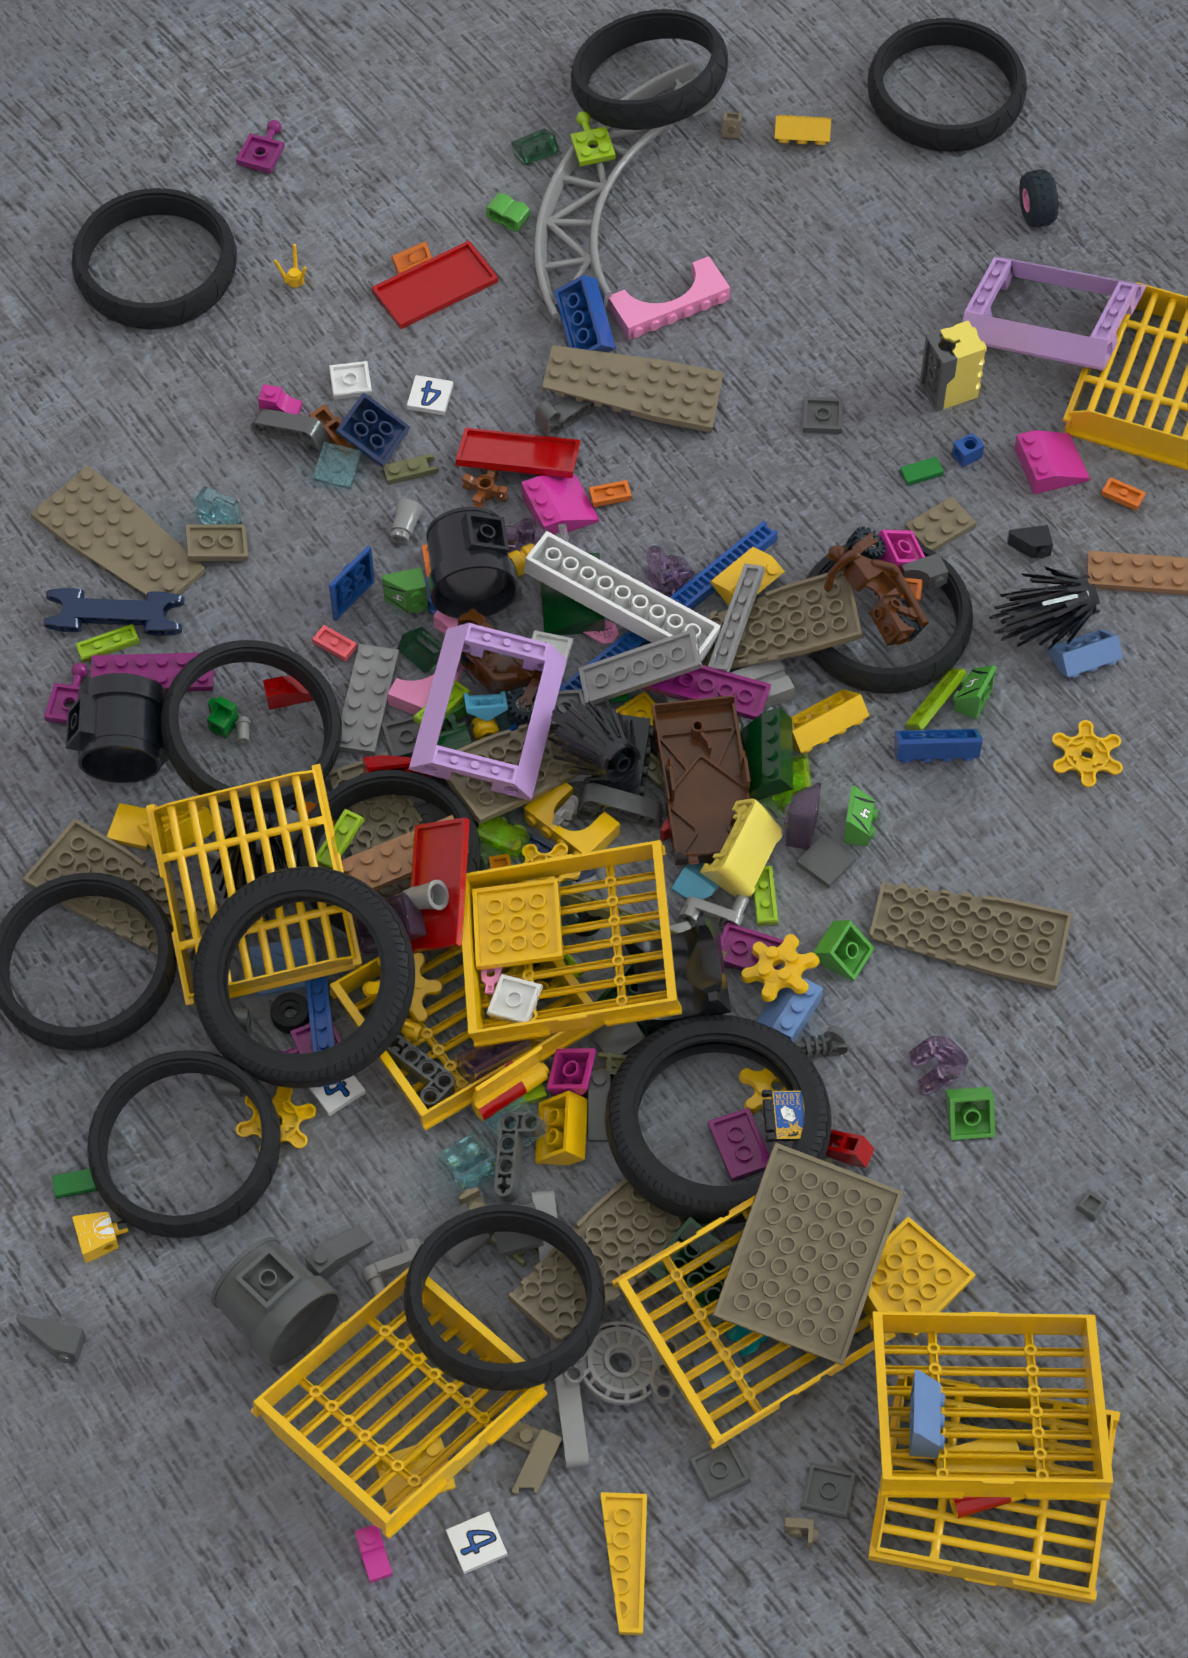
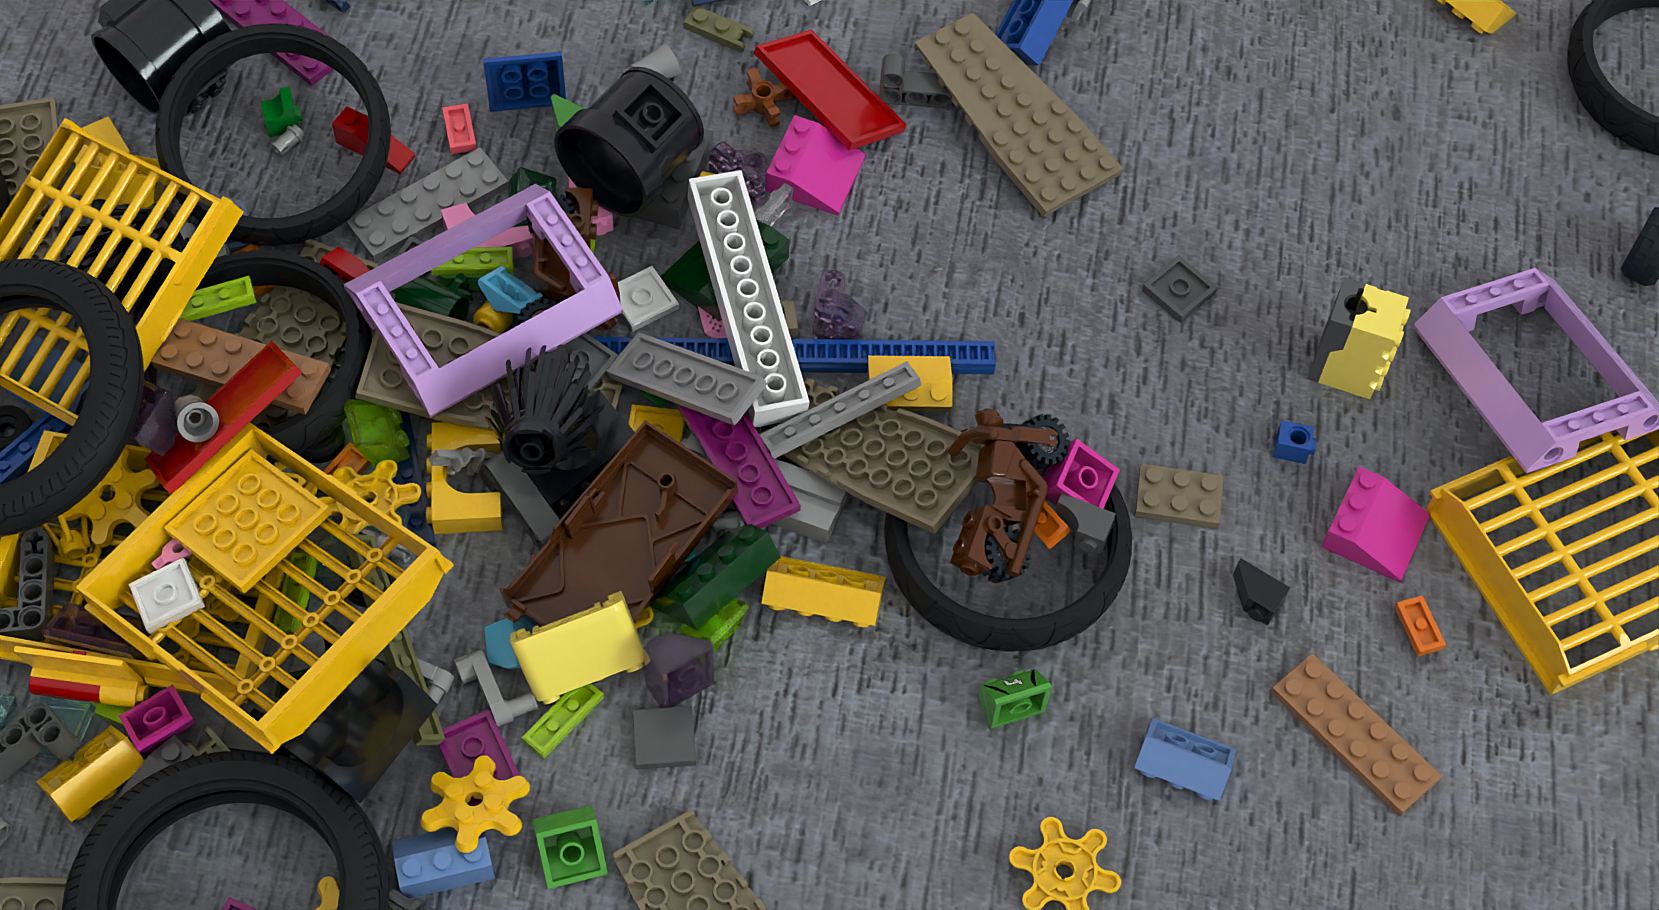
camera: 40 degrees right, 0 degrees up
orange plate [589,480,632,508] -> none
bright pink arch [608,256,730,340] -> none
bright green slope [843,786,878,846] -> none
blue slope [894,729,983,762] -> none
green tile [900,456,944,486] -> none
lime tile [905,668,967,730] -> none
black plant [989,566,1100,651] -> none

